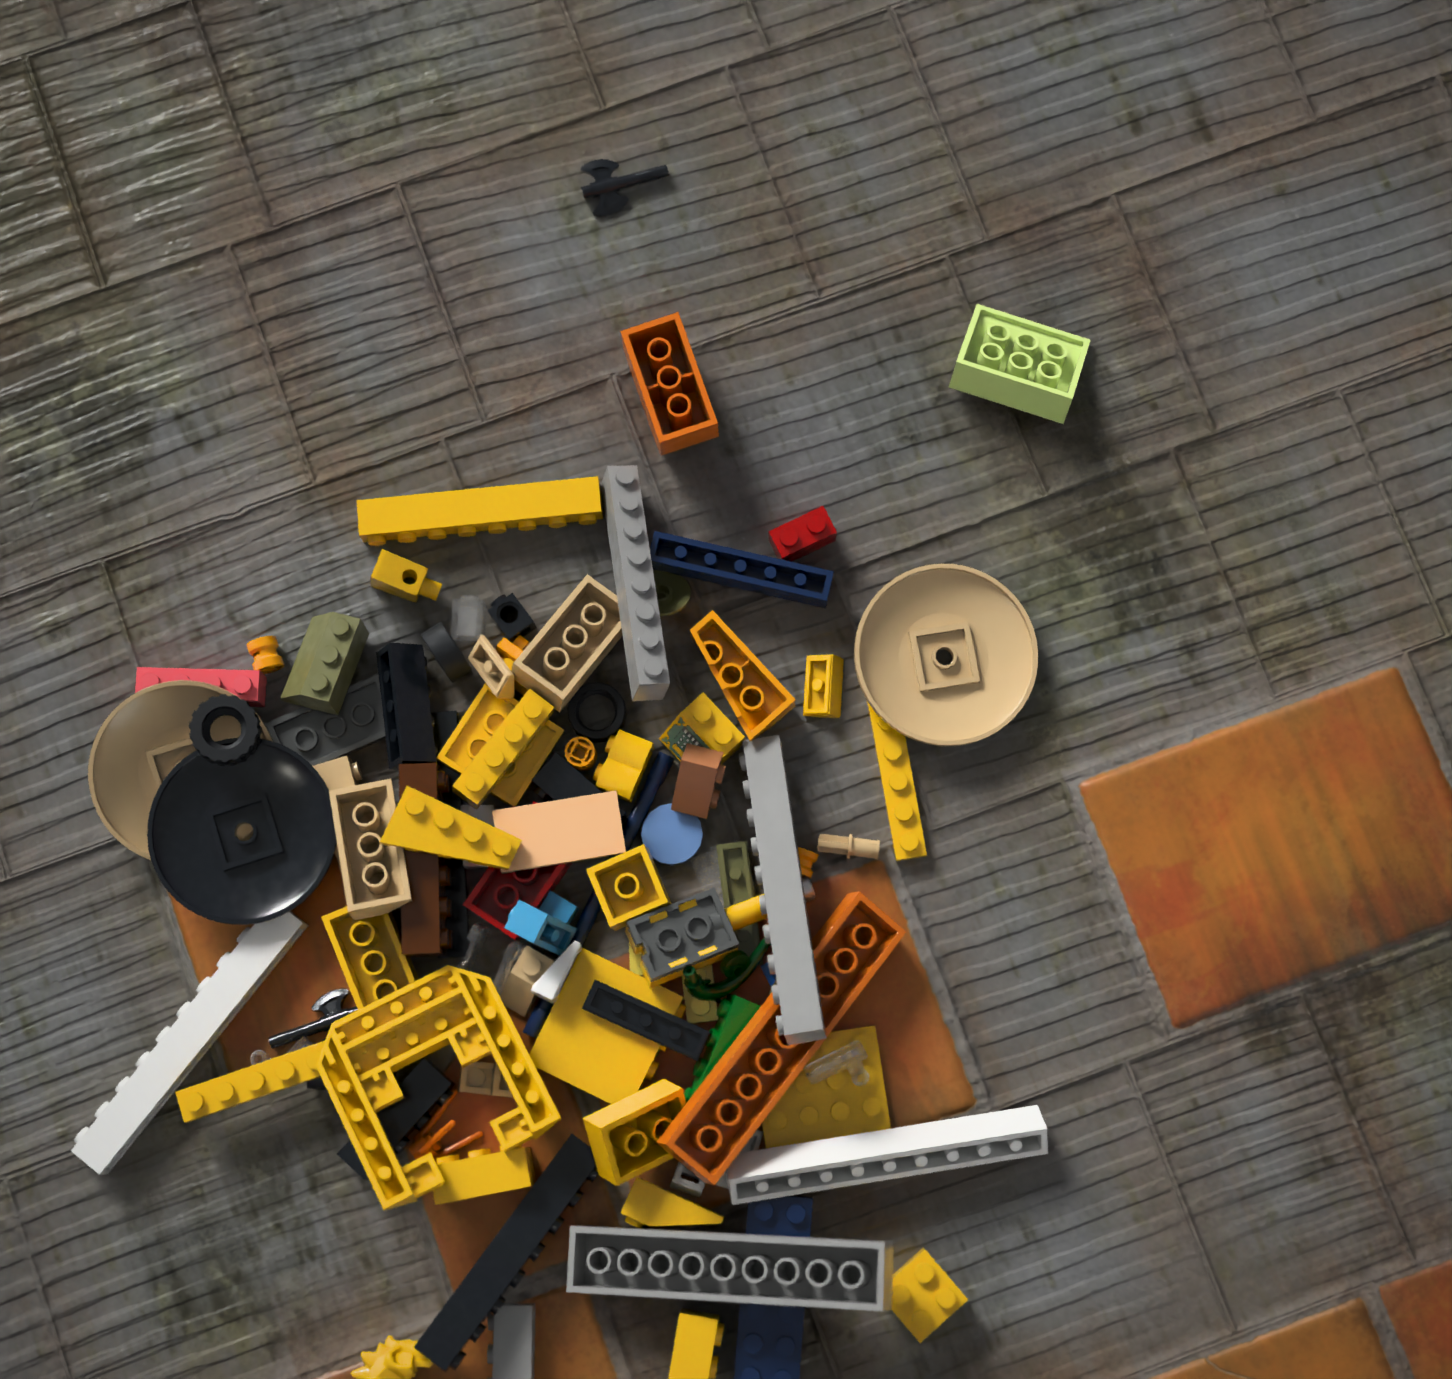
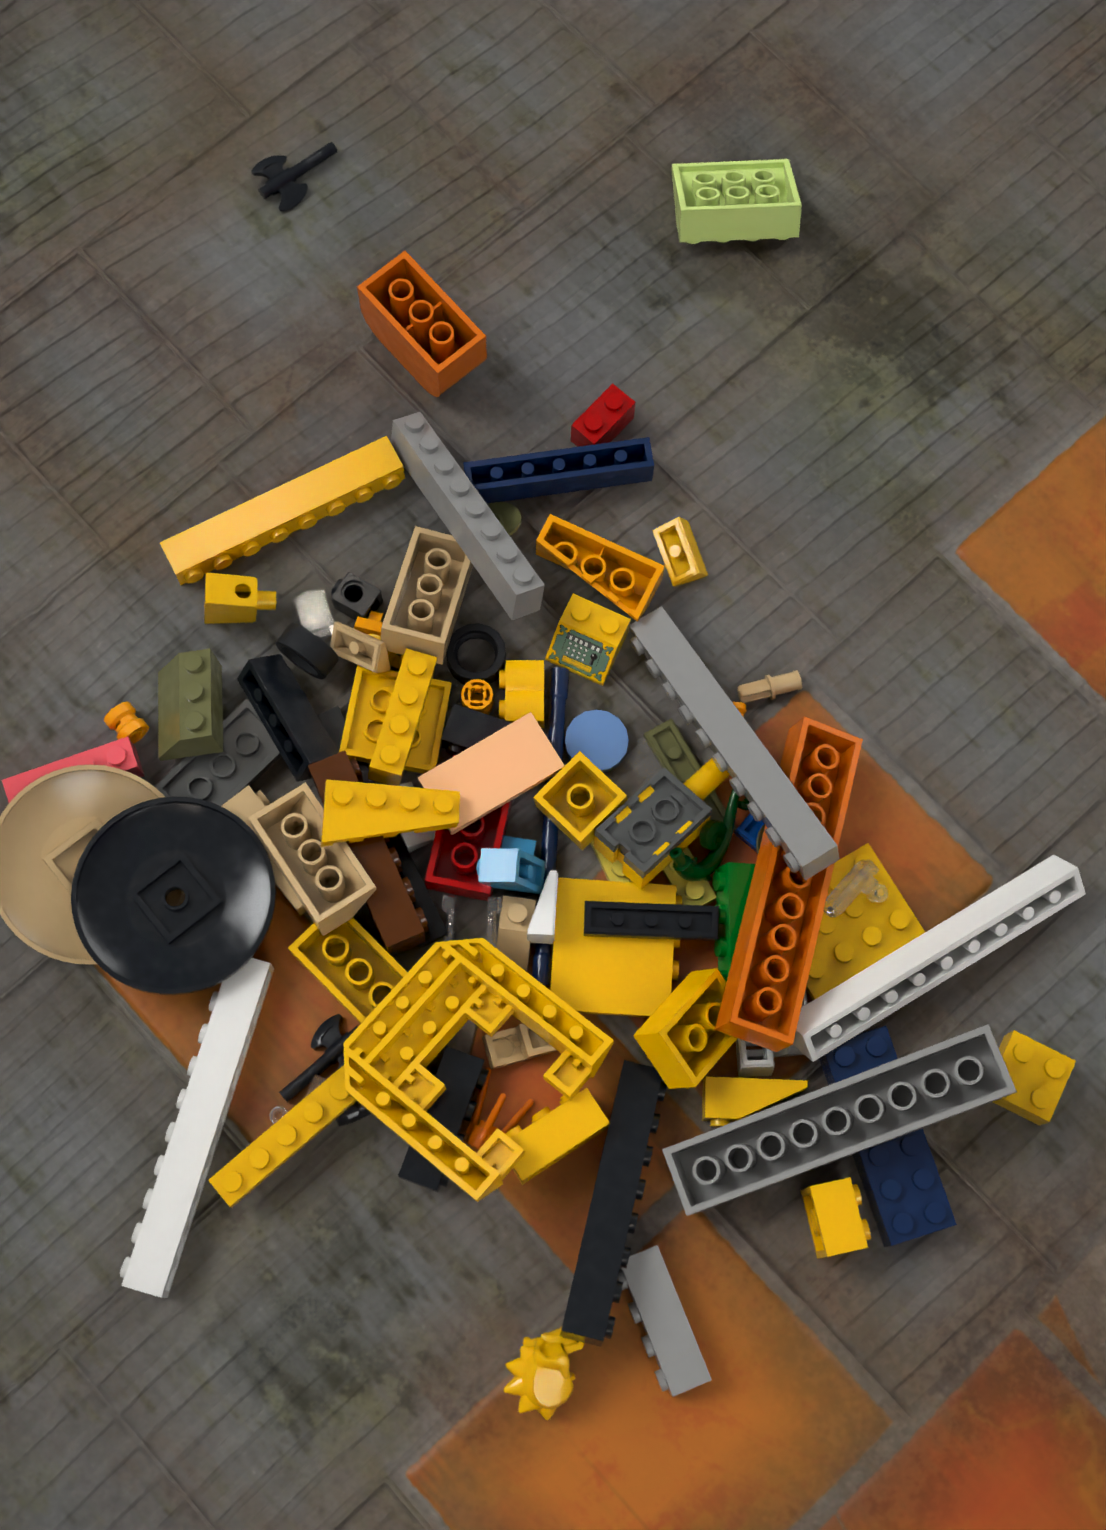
camera: 30 degrees left, 5 degrees down
black tyre [189,694,262,767] -> none
nougat brick [671,743,726,819] -> none
tan dish [854,564,1038,746] -> none
yellow plate [867,701,927,861] -> none

